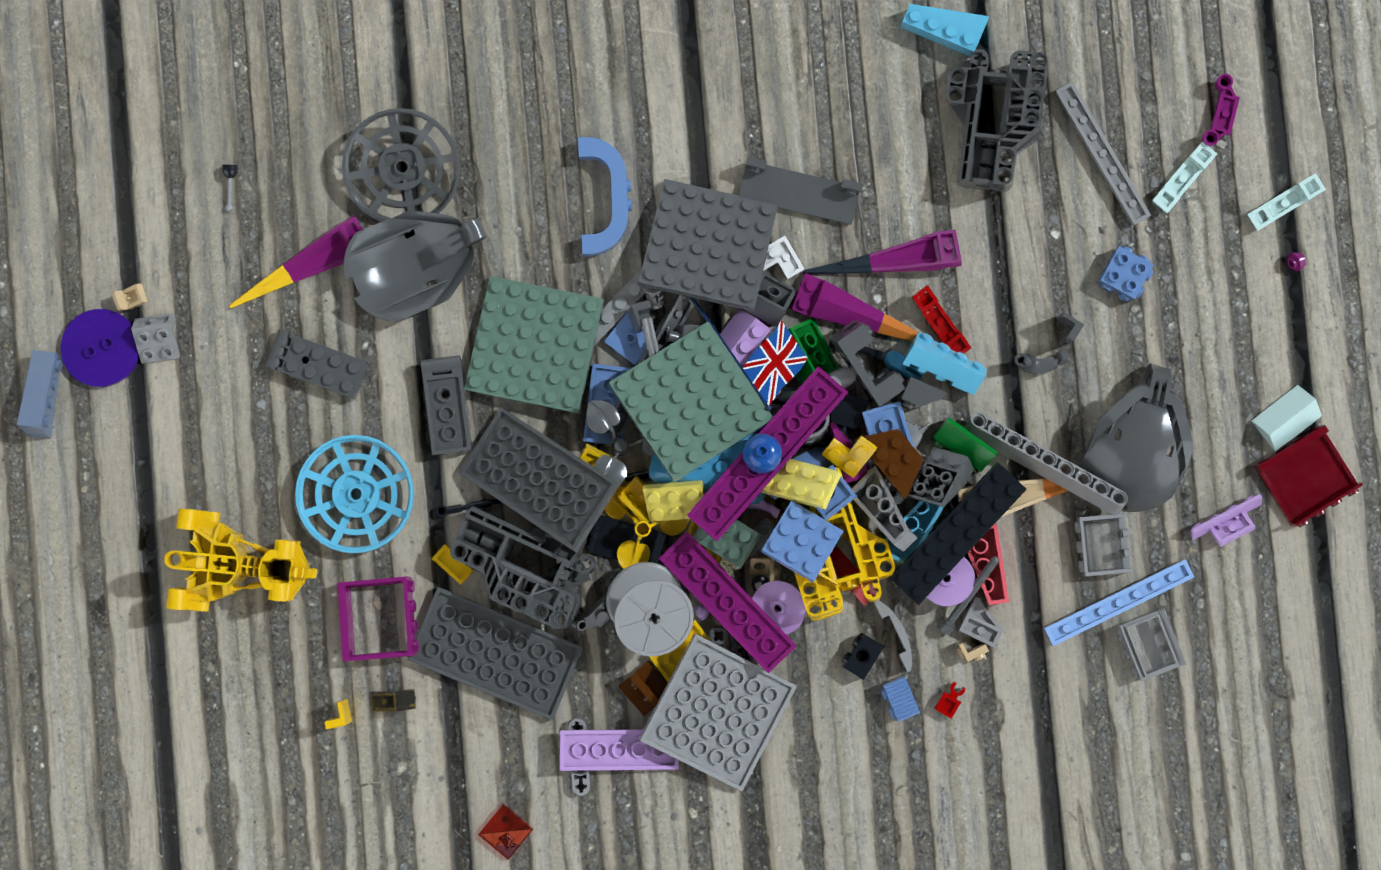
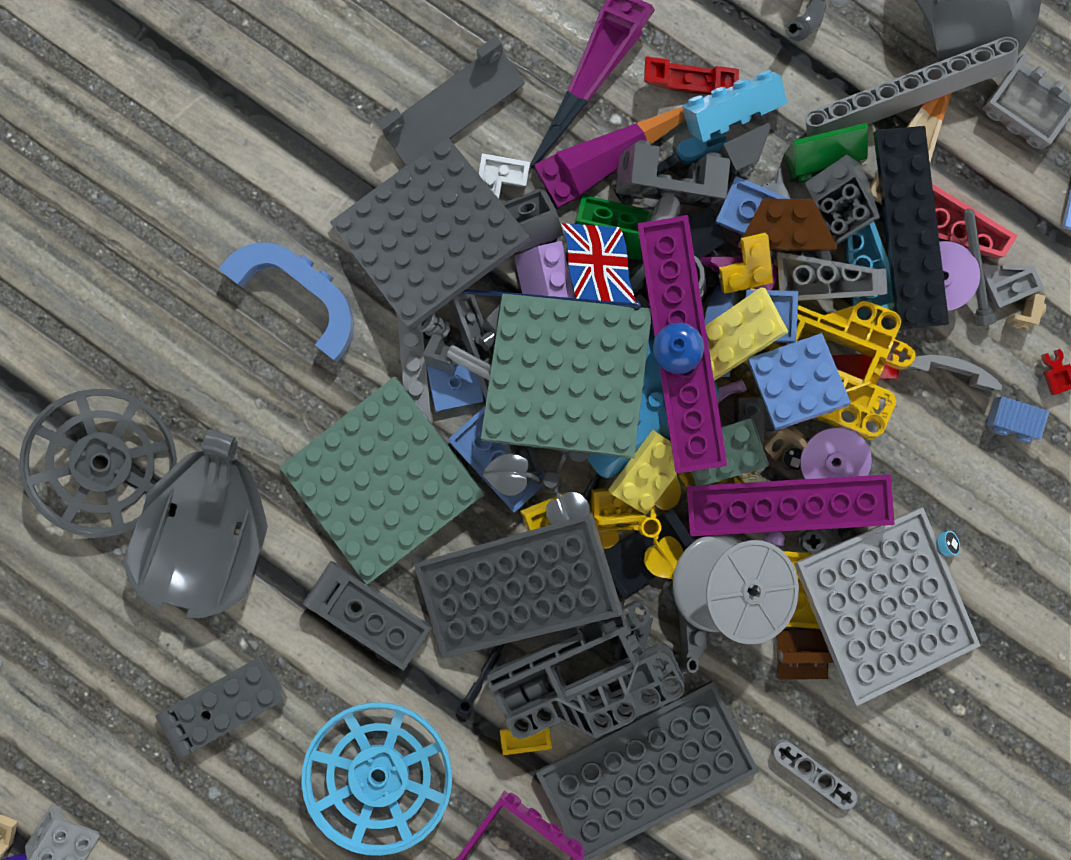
camera: 45 degrees left, 0 degrees up
magenta plate [229,215,363,308] -> none
lavender plate [560,729,679,771] -> none
black brick [842,633,885,680] -> none
none -> tile [937,531,960,557]

